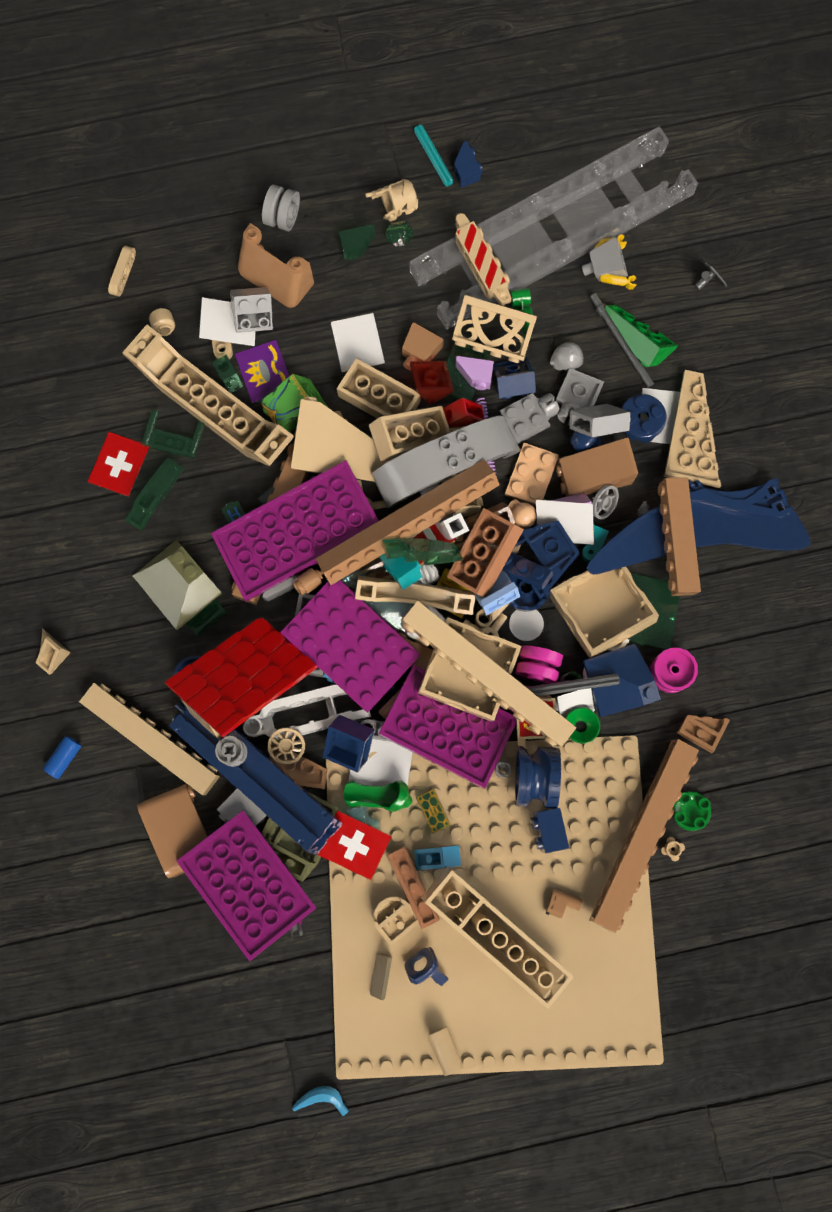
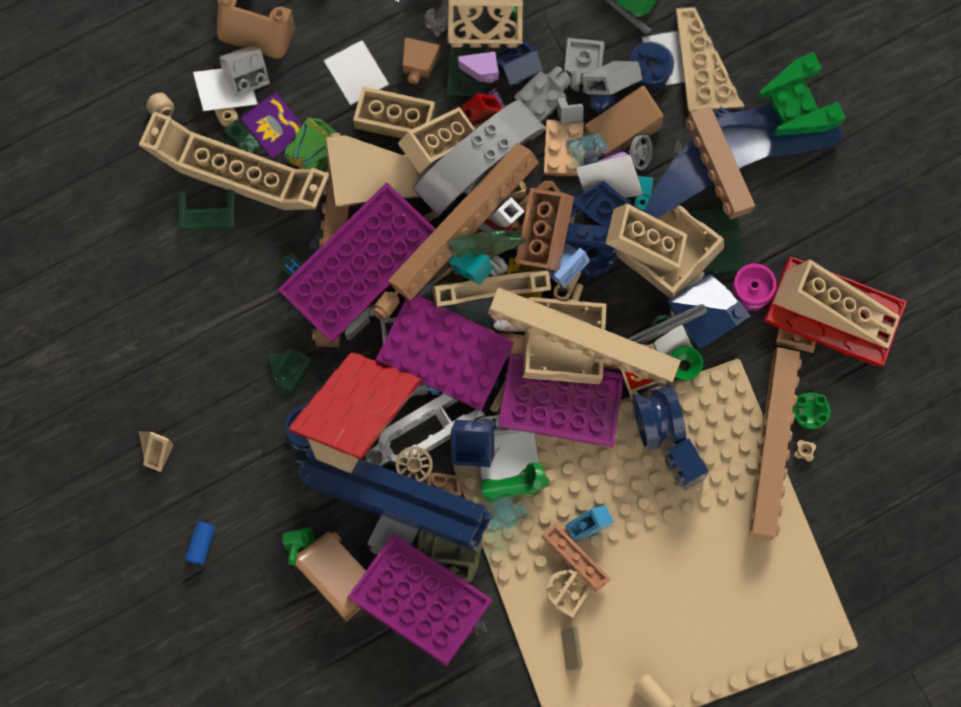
camera: 20 degrees left, 5 degrees down
tan brick [79,683,220,795] -> none
red sticker [88,432,150,497] -> none
tan beam [108,246,136,296] -> none
clear green slope [125,458,184,531] -> none
slope [133,540,222,630] -> none
light grey wheel [215,736,248,767] -> none
red sticker [317,810,392,880] -> none
dark blue piece [404,947,449,986] -> none
clear red slope [410,361,454,405] -> none
tile [416,789,450,834] -> none
tan slope [421,866,574,1009] -> none
light grey hinge [495,761,511,778] -> none
light nougat piece [508,499,537,529] -> none
white sticker [509,610,544,641] -> none
dark pink wheel [515,645,563,683] -> none
medium nougat piece [546,889,583,918] -> none
light grey hair [550,342,584,371] -> none
none -> green beam [283,527,315,565]
none -> light grey panel [557,97,583,124]
none -> clear light blue brick [566,133,608,167]
none -> tan brick [606,204,687,273]
none -> green wedge [757,52,845,136]
none -> piece [763,257,907,367]

